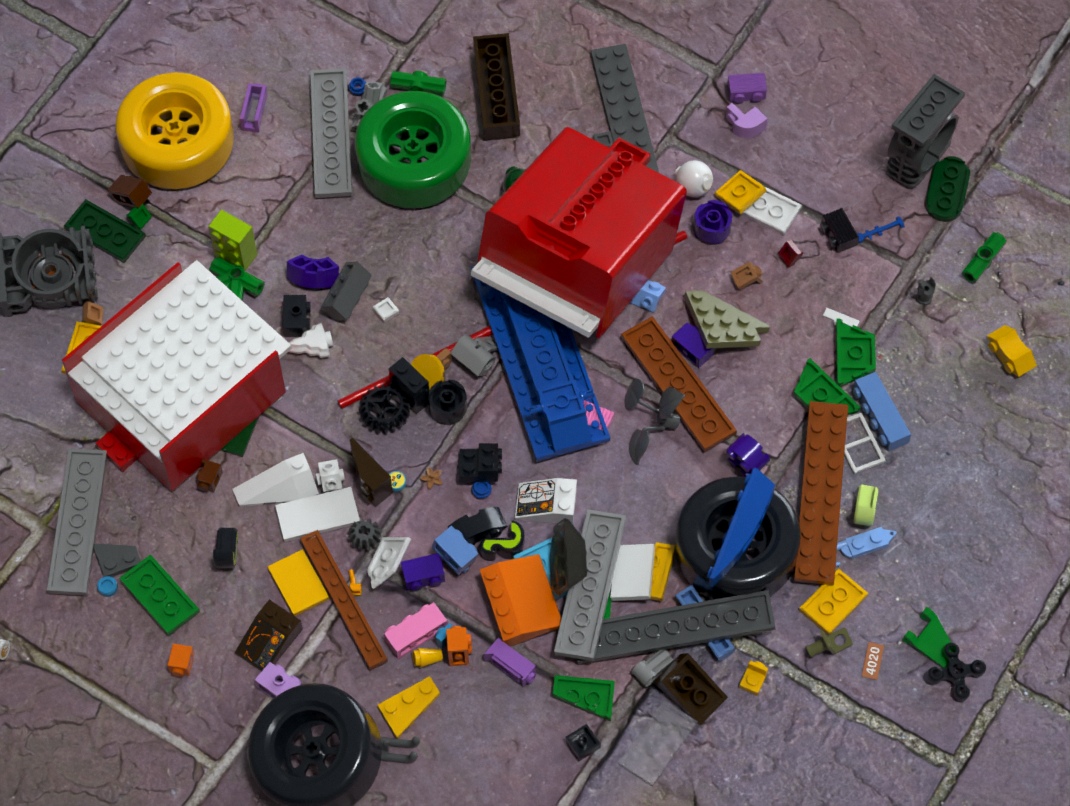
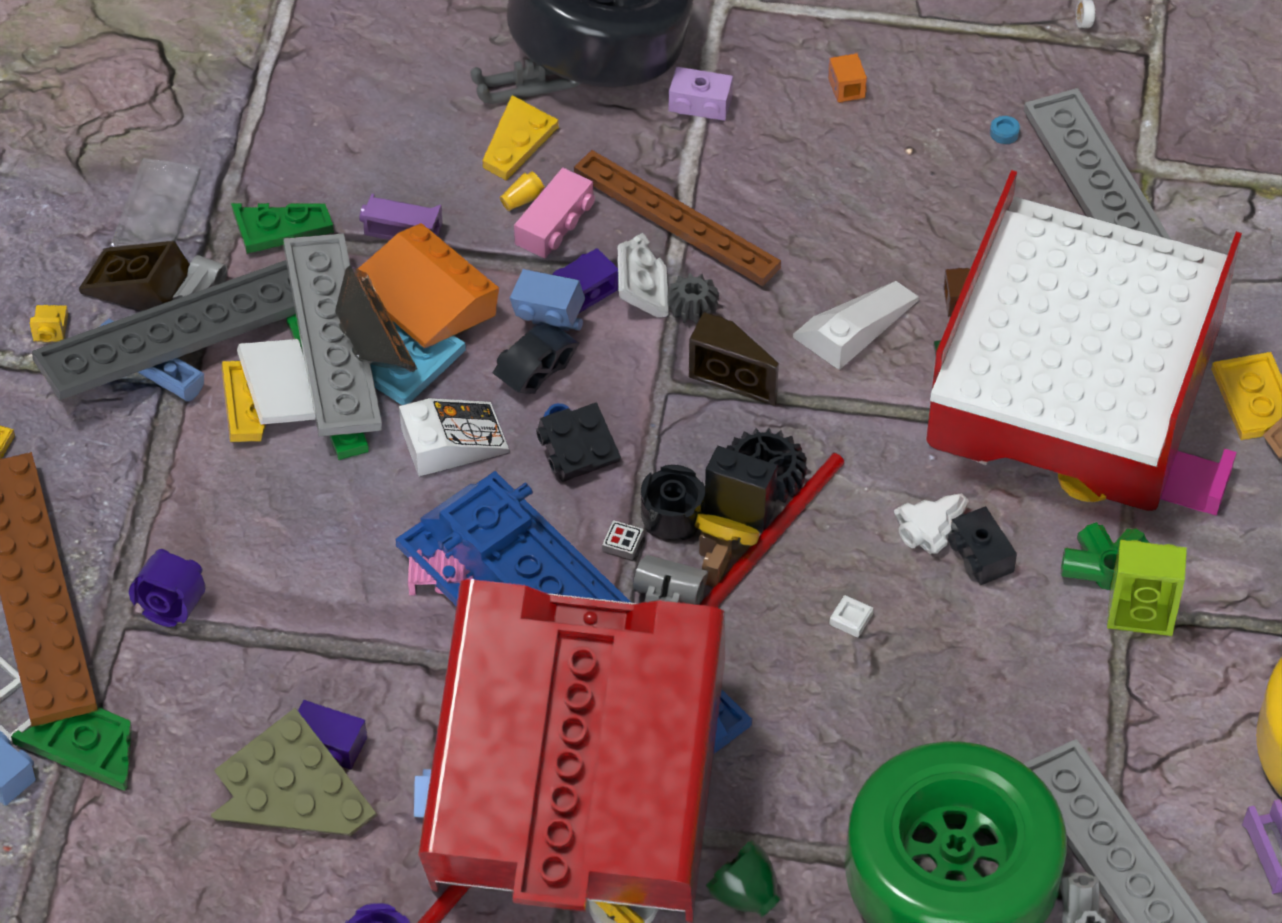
camera: 155 degrees right, 10 degrees down
dark grey wing [94,544,141,577] -> none
green plate [119,554,200,636] -> none
black animal [213,527,238,569] -> none
dark brown slope [235,599,303,672] -> none
yellow tile [267,549,329,616] -> none
white tile [275,487,360,542] -> none
dark purple brick [287,254,339,289] -> none
white brick [316,459,345,492] -> none
dark grey brick [321,261,372,321] -> none
light orange hand [349,569,362,595] -> none
tile [389,471,406,492] -> none
medium nougat plant [420,467,443,490] -> none
dark azure plate [435,623,453,649] -> none
orange brick [446,626,472,666] -> none
black animal [480,520,525,561] -> none
black piece [566,724,601,761] -> none
dark orange plate [621,316,737,452] -> none
dark grey plant [625,378,685,465] -> none
black wheel [675,477,801,600] -> none
blue wedge [707,468,775,587] -> none
medium nougat bracket [731,261,763,290] -> none
white sticker [823,308,860,326] -> none
green wing [836,318,876,387] -> none
none -> white tile [602,520,643,560]

